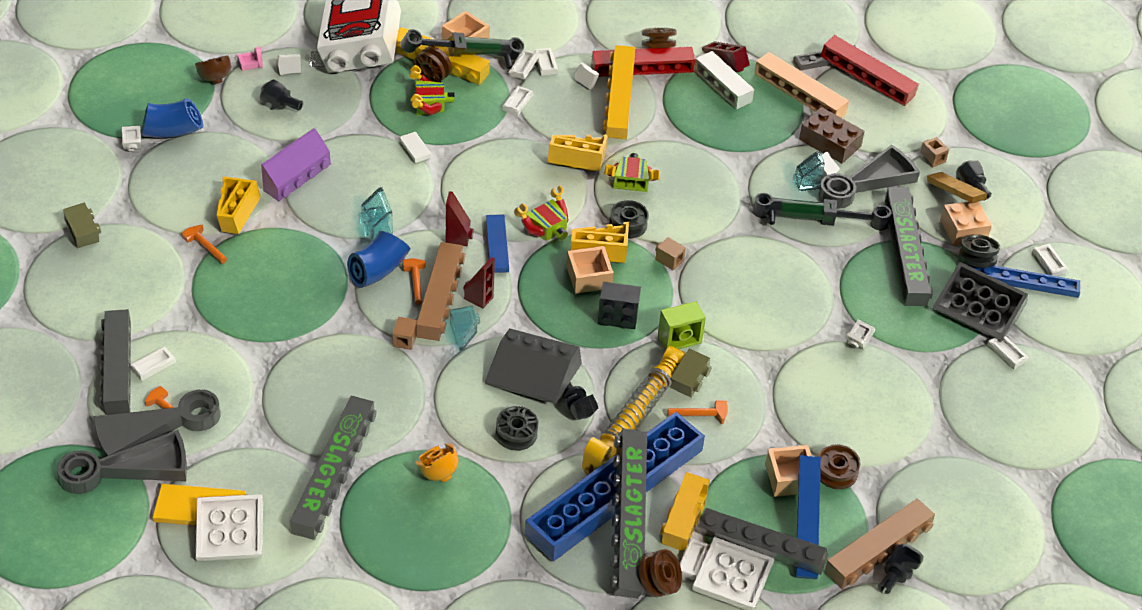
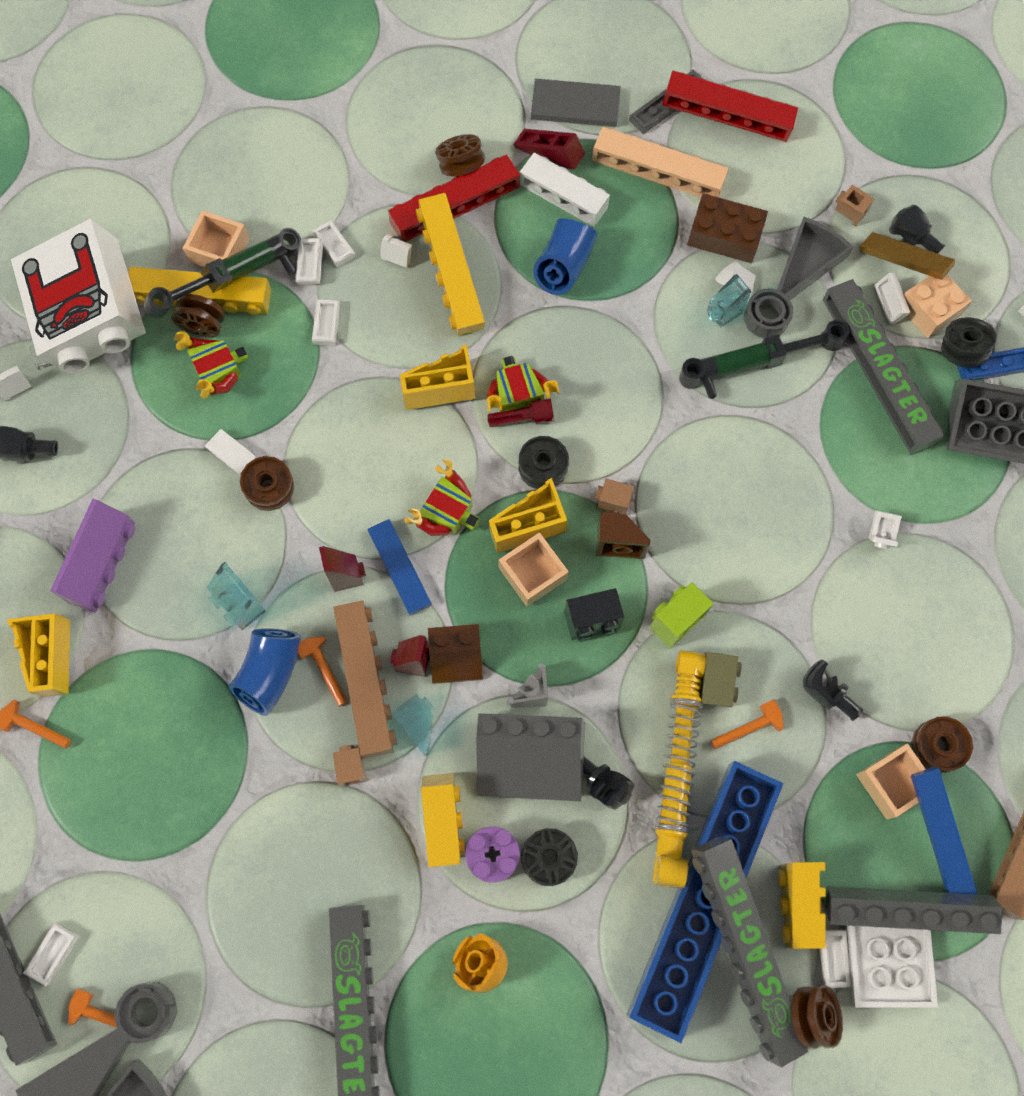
camera: 20 degrees left, 25 degrees up
none -> reddish brown wheel [240,456,295,511]
none -> yellow wedge [421,773,465,867]
none -> reddish brown slope [428,624,483,684]
none -> medium lavender brick [466,827,520,883]
none -> dark red piece [487,398,555,427]
none -> light grey slope [507,663,548,708]
none -> dark grey tile [531,78,621,127]
none -> blue brick [533,218,597,295]
none -> reddish brown slope [596,510,650,559]
none -> black piece [803,660,864,721]
none -> white tile [874,272,910,325]

